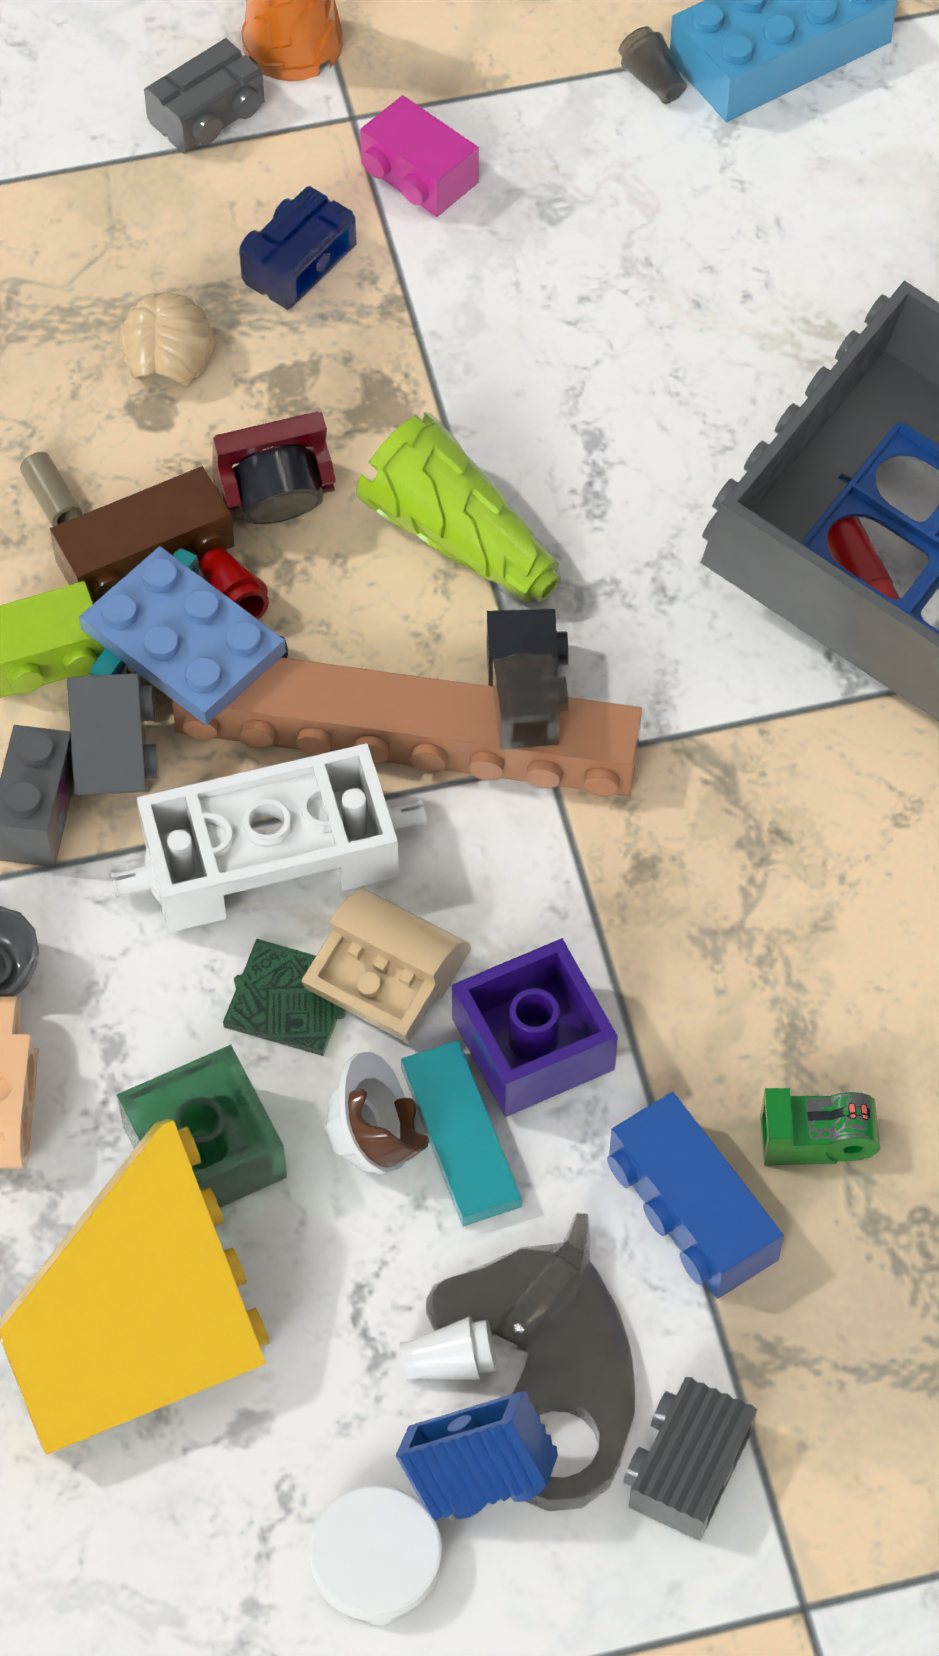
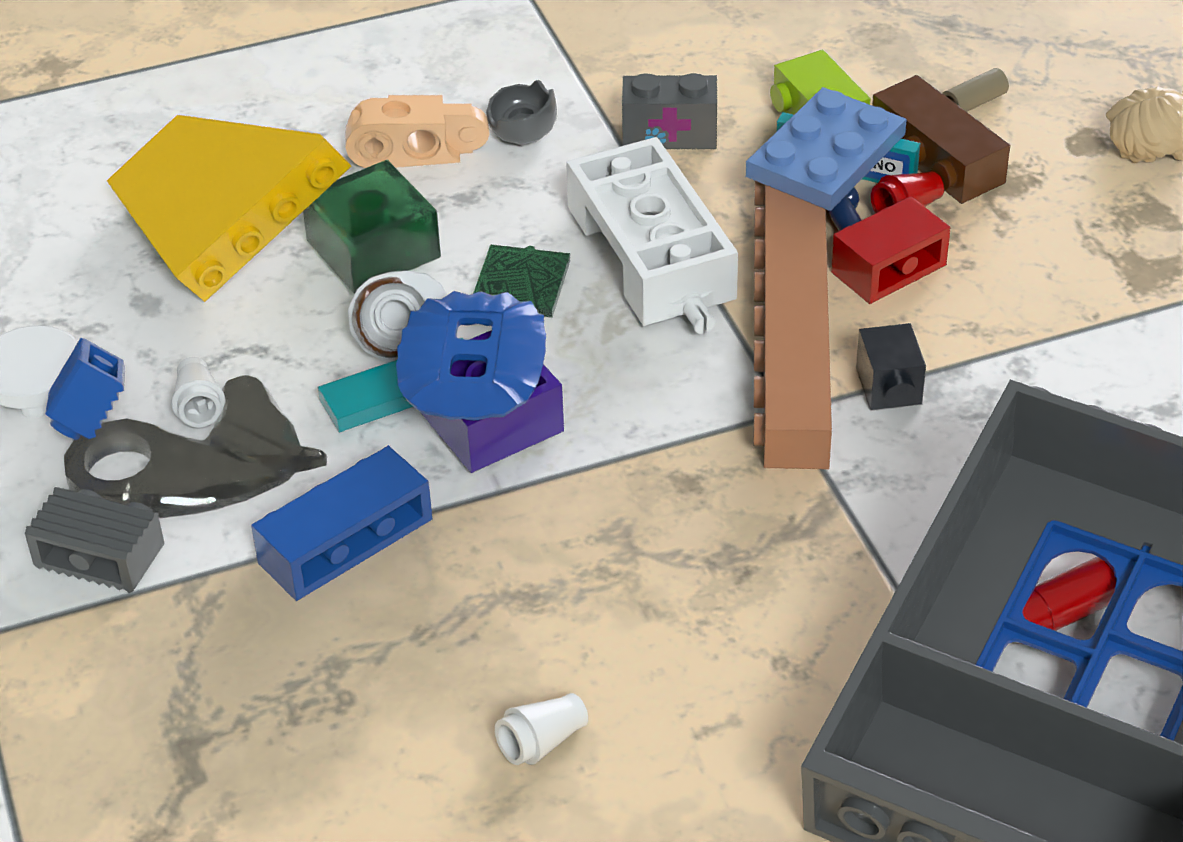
camera: 85 degrees right, 15 degrees down
dark grey brick [67,673,159,796] -> none
piece [212,411,336,524] -> none
tan brick [301,888,471,1043] -> none
lime cone [356,412,561,603] -> none
clear smoke brick [493,653,568,750] -> none
green leg [760,1088,880,1166] -> none
none -> blue piece [396,291,546,421]
none -> red brick [831,196,951,304]

